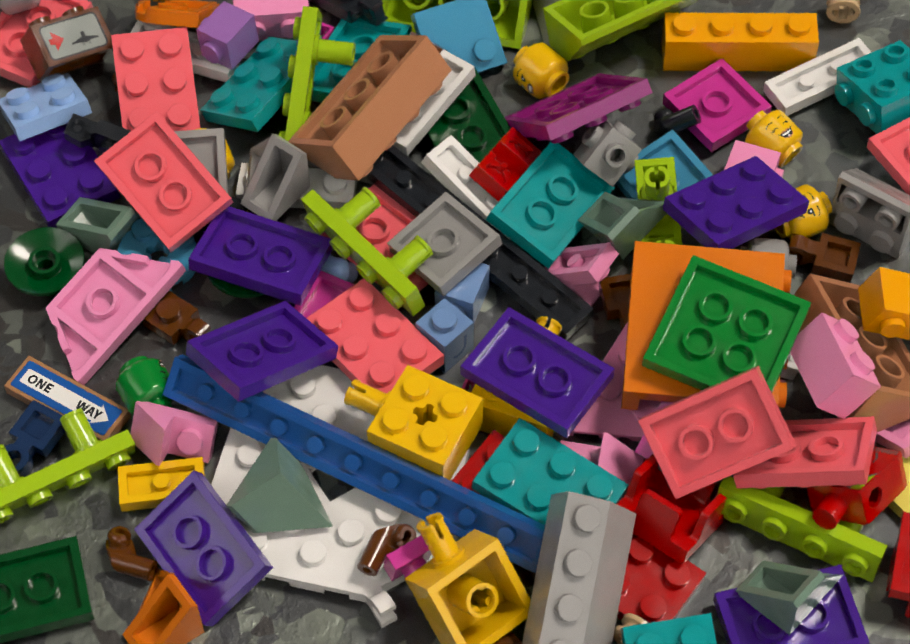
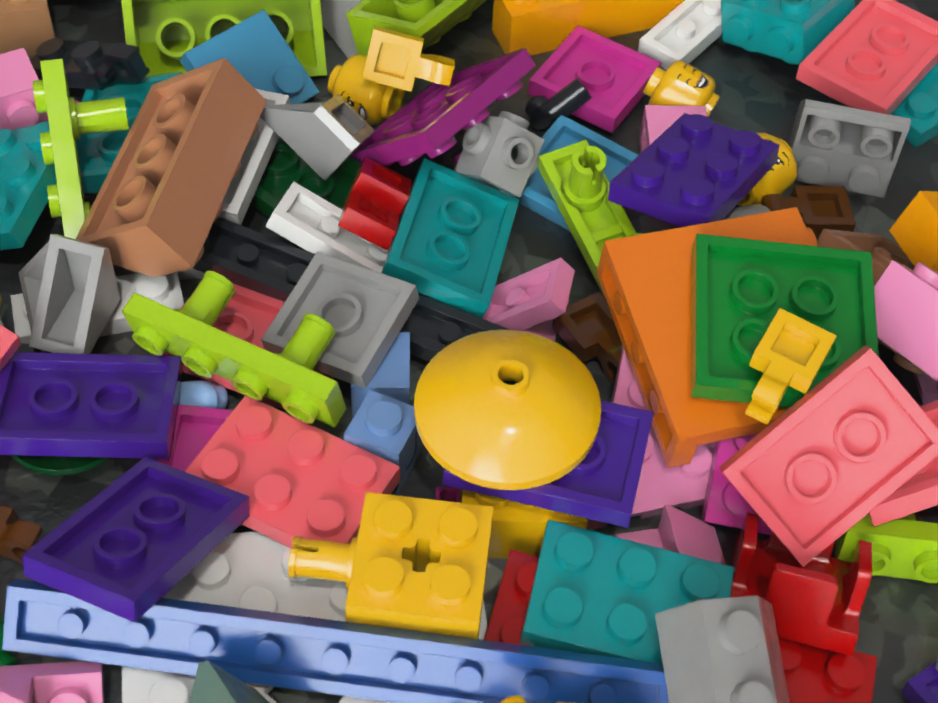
camera: 25 degrees left, 5 degrees down
sand green slope [578,192,667,260] -> none
none -> light grey slope [260,94,375,181]
none -> yellow plate [362,26,455,91]
none -> yellow dish [414,329,601,490]
none -> yellow plate [745,308,837,425]

